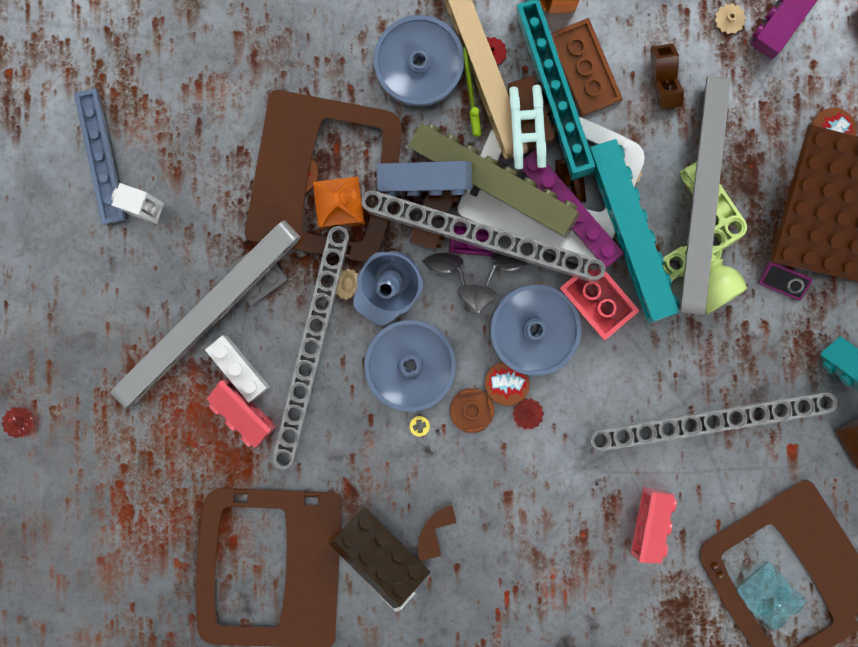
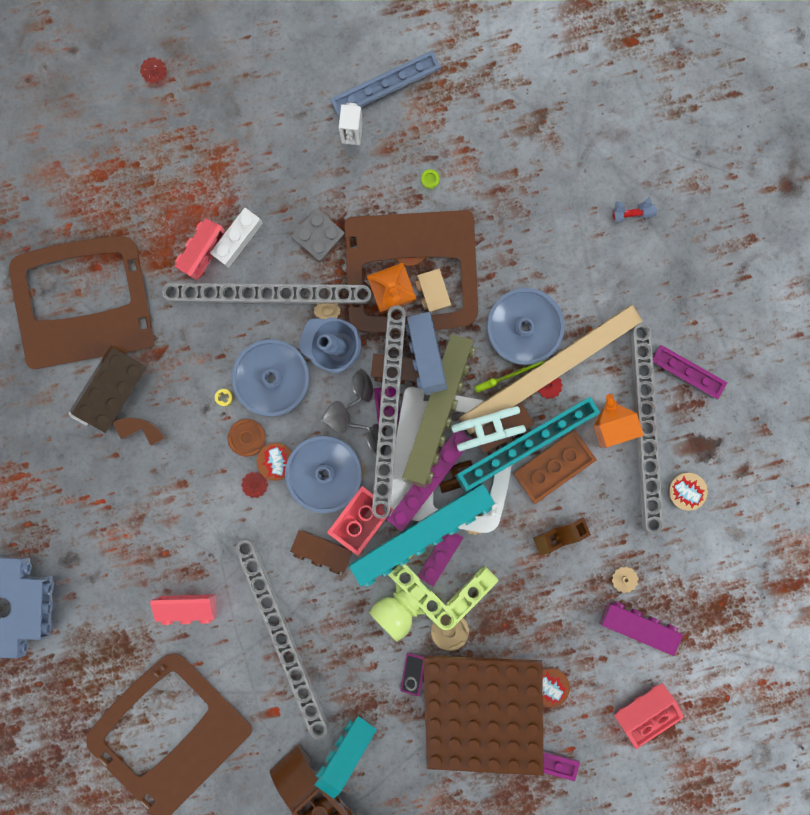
camera: 75 degrees right, 0 degrees up
light grey beam [110,220,301,410] -> none
light grey beam [680,76,731,315] -> none
clear light blue bracket [736,562,807,631] -> none
none -> reddish brown brick [290,529,353,575]
none -> tan piece [415,268,451,314]
none -> magenta plate [417,533,464,587]
none -> lime tile [421,169,440,189]
none -> tan tile [431,614,469,651]

